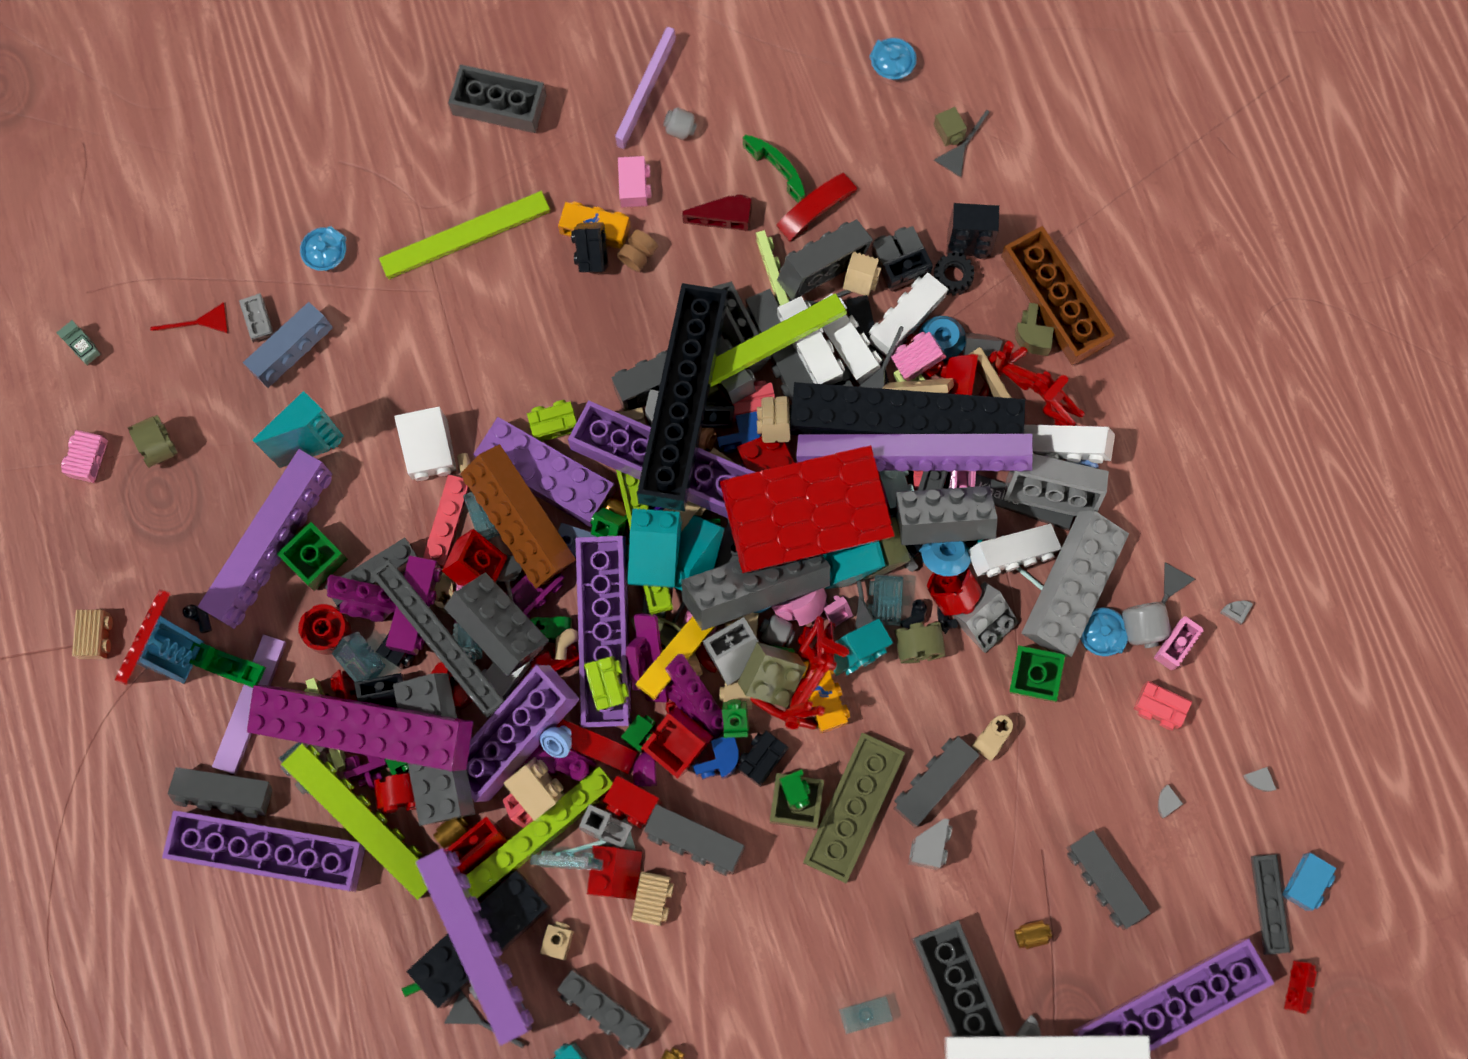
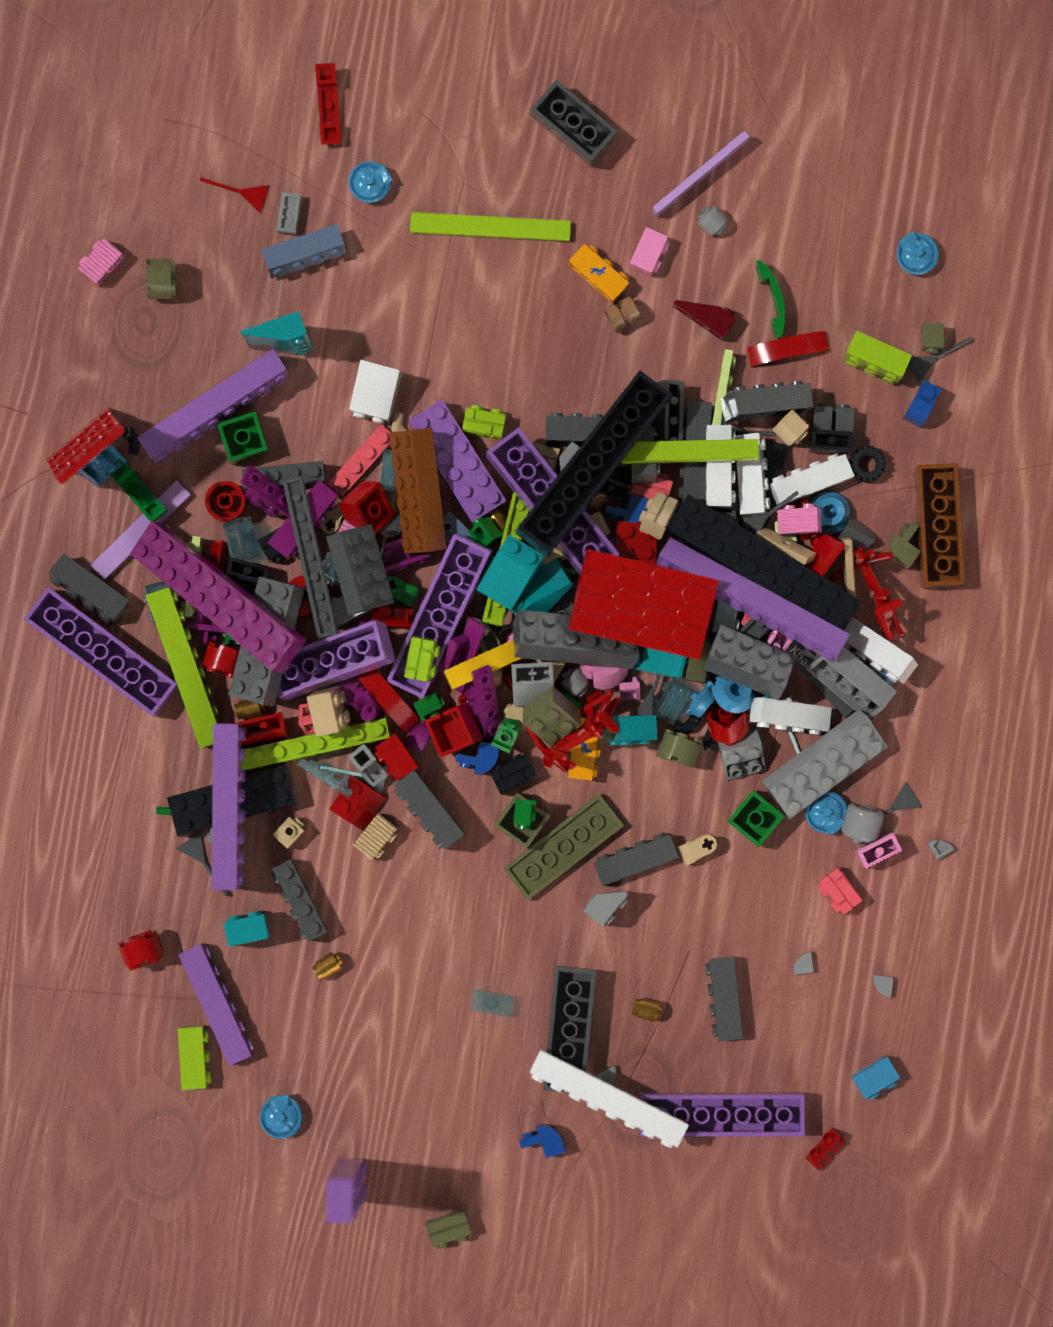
camera: 25 degrees right, 10 degrees up
sand green leg [56,320,101,365] -> none
tan brick [72,610,113,659] -> none
light blue brick [540,726,572,758] -> none
tan arm [555,628,579,660] -> none
black brick [571,222,609,272] -> none
black brick [946,203,1000,259] -> none
dark grey tile [1251,854,1290,955] -> none
none -> red slope [315,63,341,145]
none -> dark azure piece [685,681,715,718]
none -> lime brick [842,331,912,384]
none -> blue brick [902,380,942,428]

